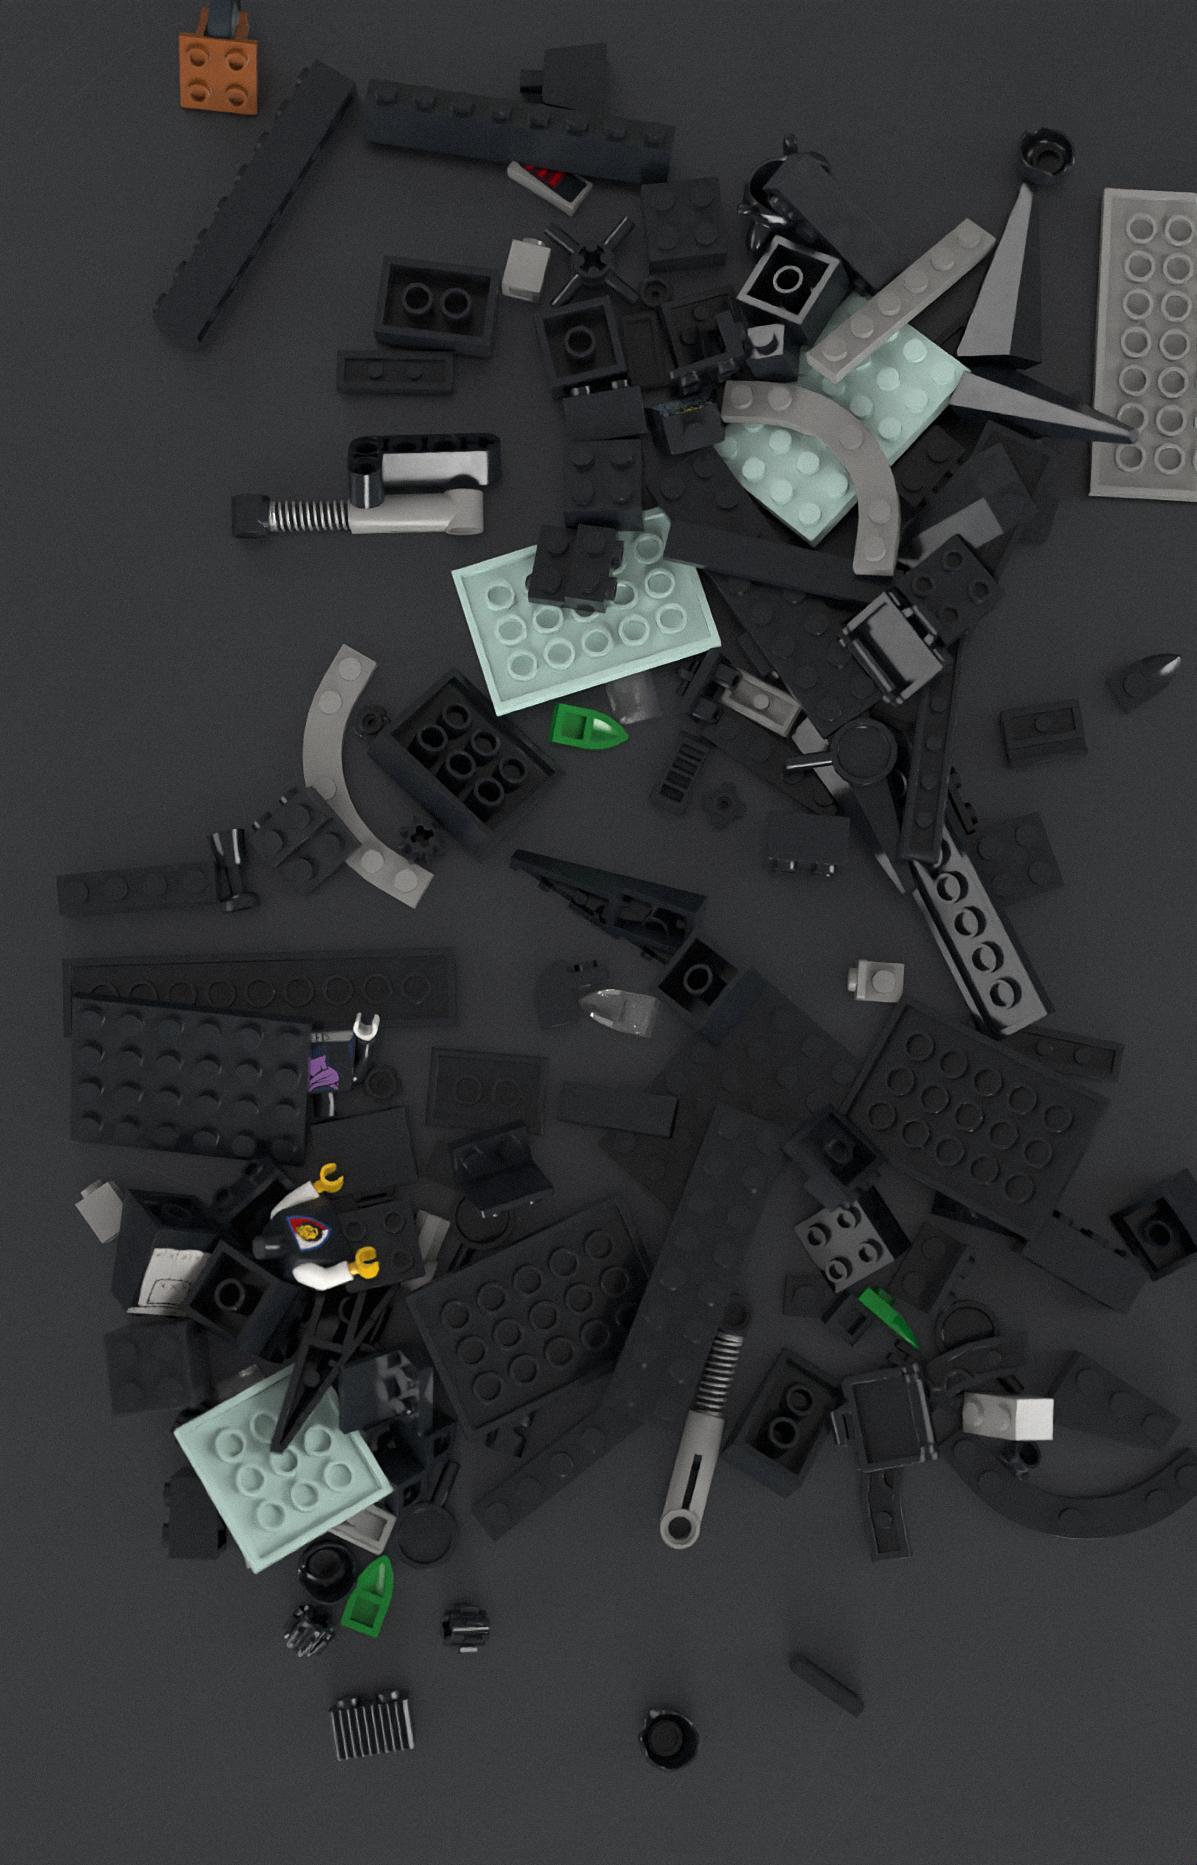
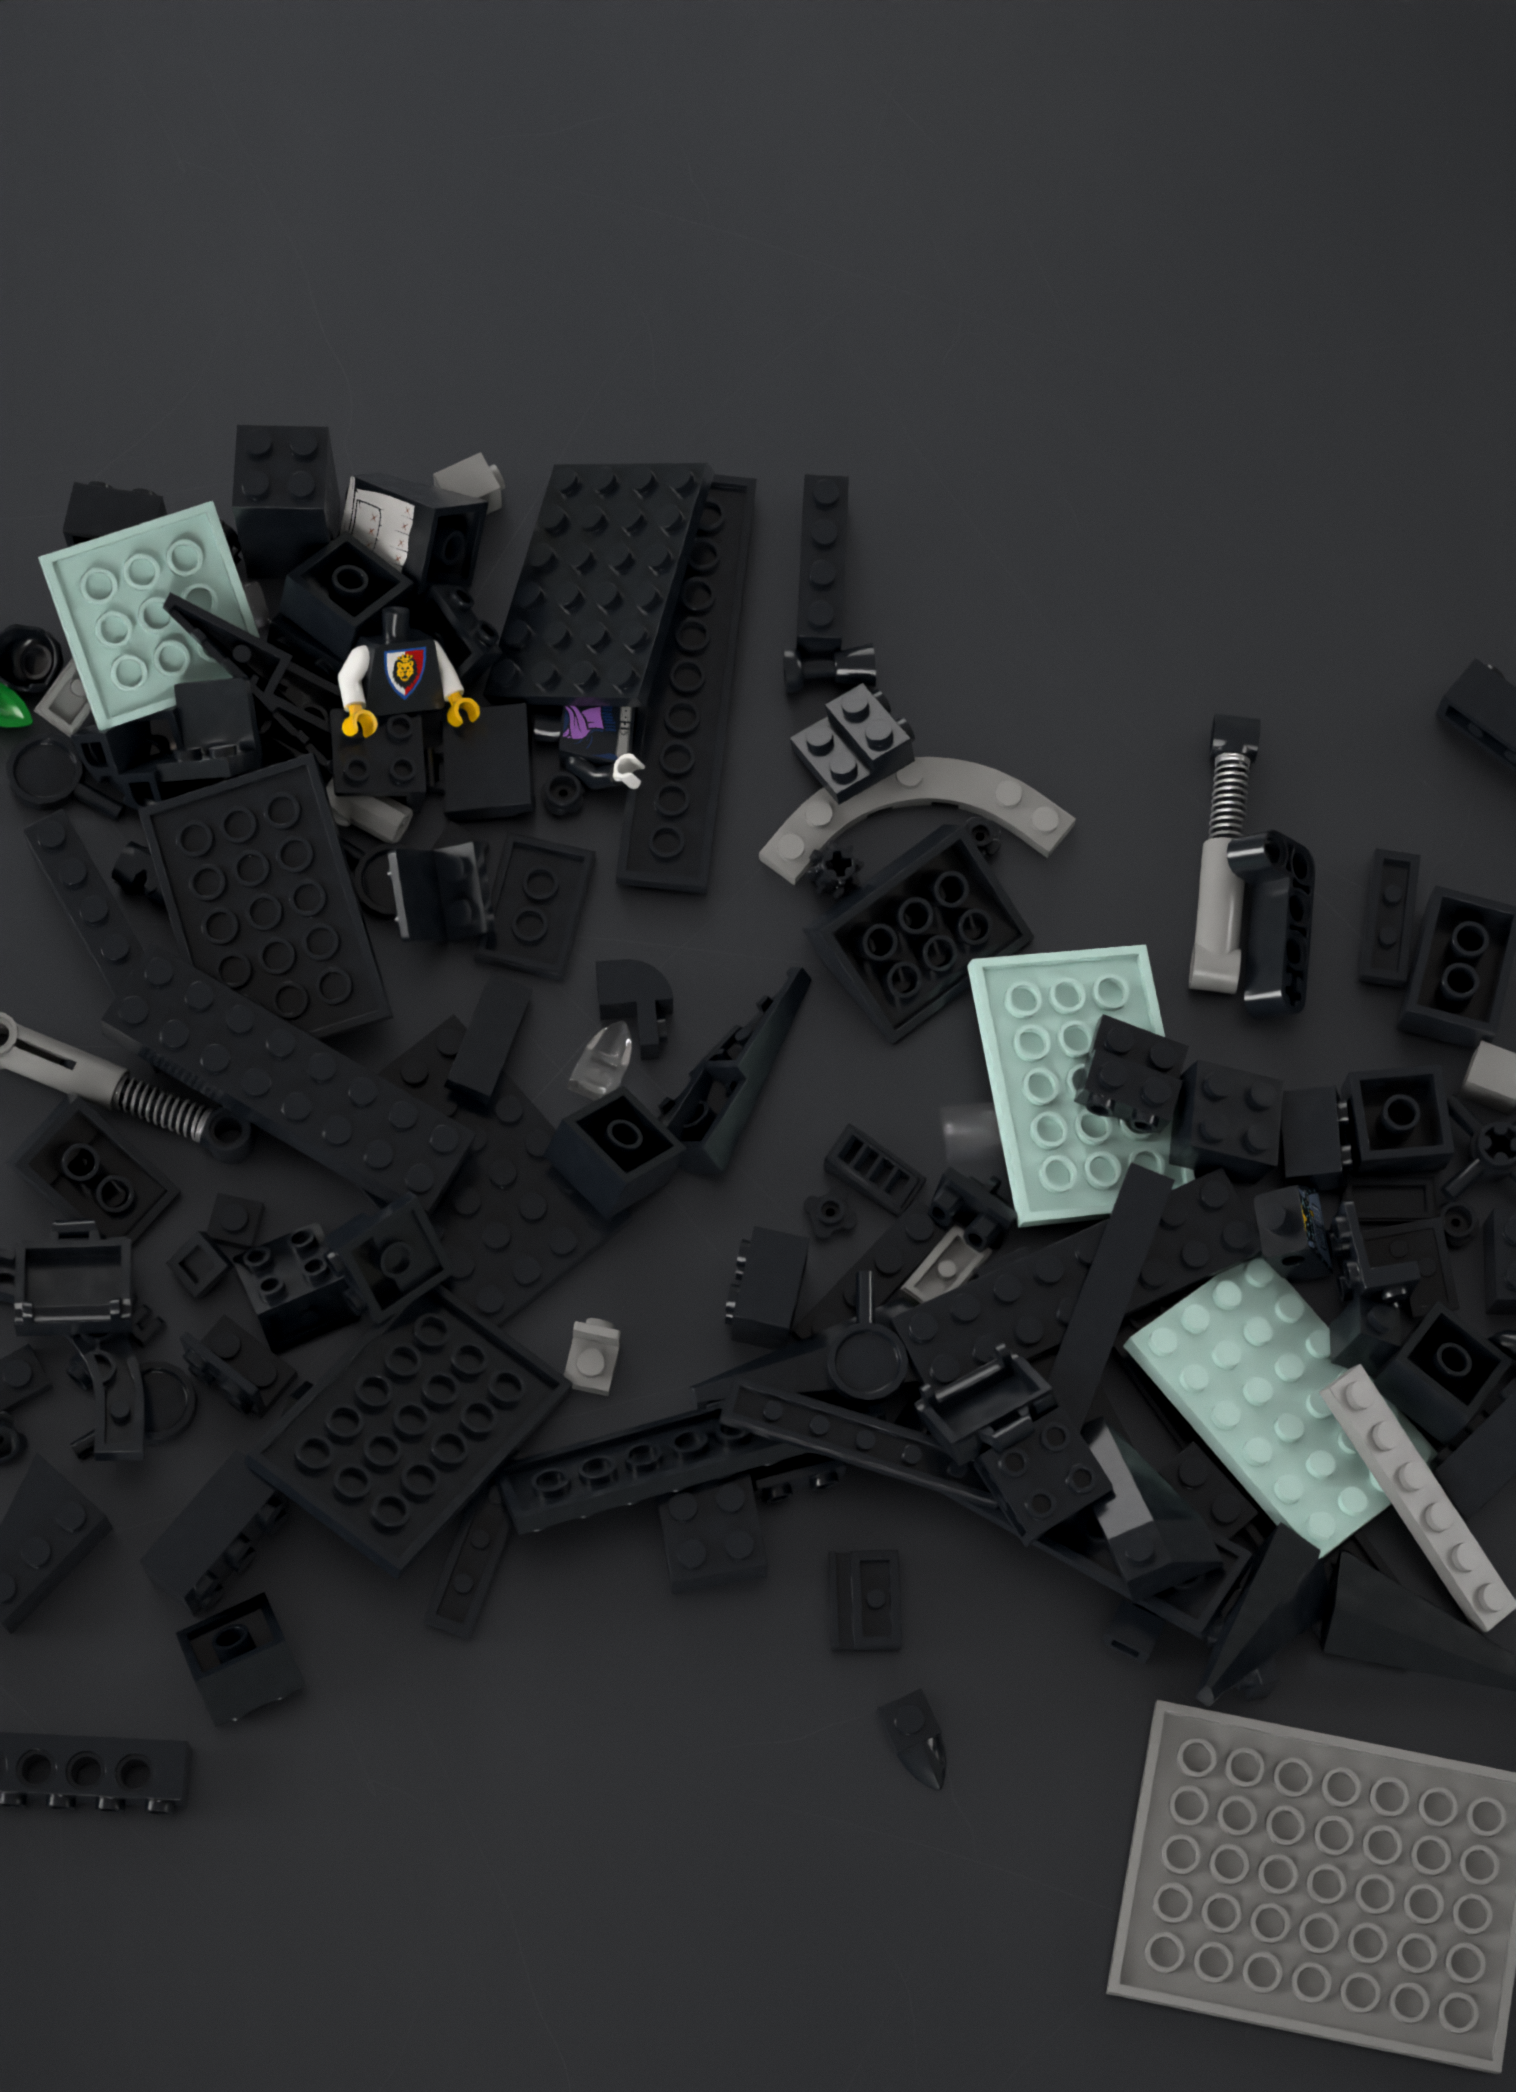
camera: 90 degrees right, 15 degrees down
green plate [547,703,629,749] -> none
light grey plate [721,380,901,576] -> none
green plate [856,1285,919,1350] -> none
light grey brick [962,1391,1053,1440] -> none

